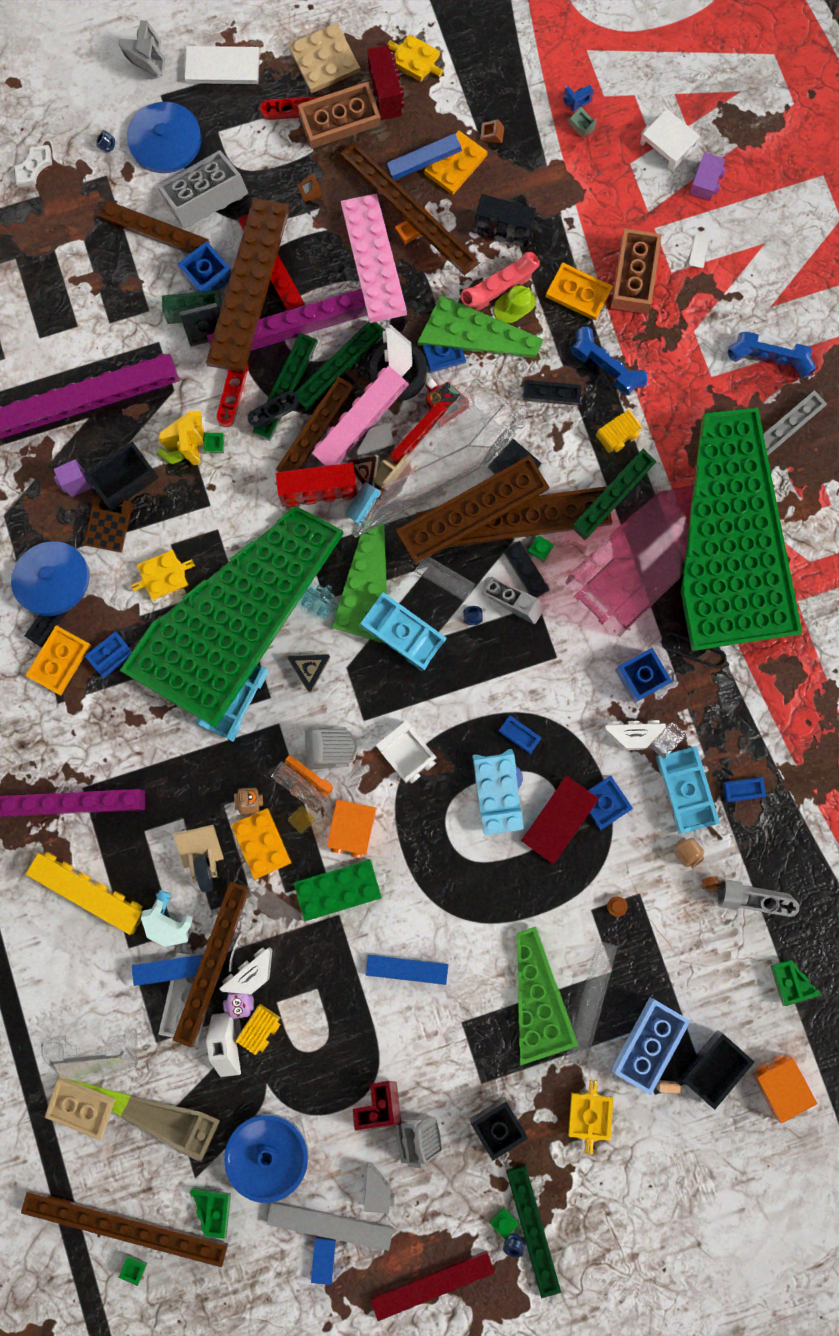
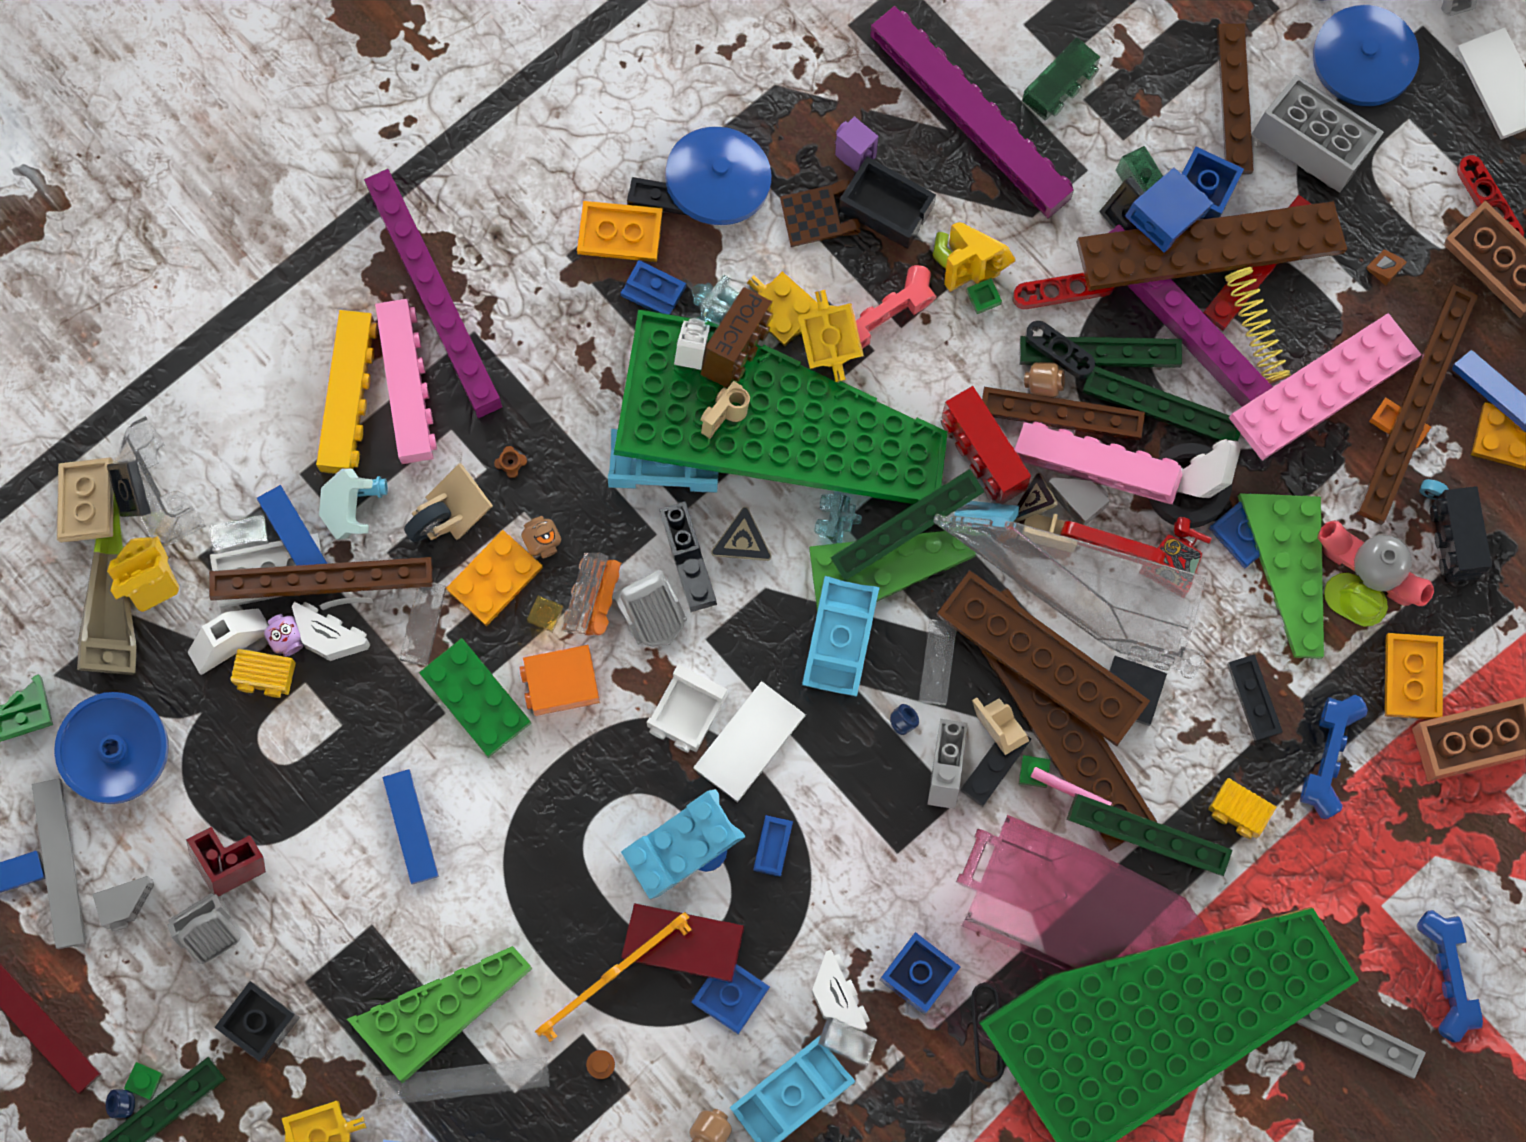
camera: 65 degrees right, 5 degrees down
none -> black tile [107,460,151,517]
none -> yellow piece [107,536,179,612]
none -> clear plate [209,515,269,554]
none -> bright pink brick [375,299,437,464]
none -> dark orange plate [494,446,527,478]
none -> light orange piece [535,912,692,1042]
none -> slope [659,502,717,612]
none -> white slope [674,318,710,370]
none -> clear light blue hips [692,275,740,325]
none -> white tile [693,681,805,803]
none -> reddish brown brick [701,287,773,388]
none -> tan plate [701,381,750,438]
none -> yellow plate [798,290,864,382]
none -> dark green plate [830,469,984,581]
none -> coral plate [856,265,937,349]
none -> tan panel [972,698,1029,755]
none -> clear green brick [1022,37,1100,121]
none -> medium nougat head [1024,362,1065,397]
none -> bright pink bar [1031,767,1112,806]
none -> blue panel [1125,167,1213,252]
none -> red hand [1174,517,1212,544]
none -> light yellow piece [1225,267,1291,384]
none -> light grey cylinder [1354,535,1412,591]
none -> medium azure tile [1419,479,1449,500]

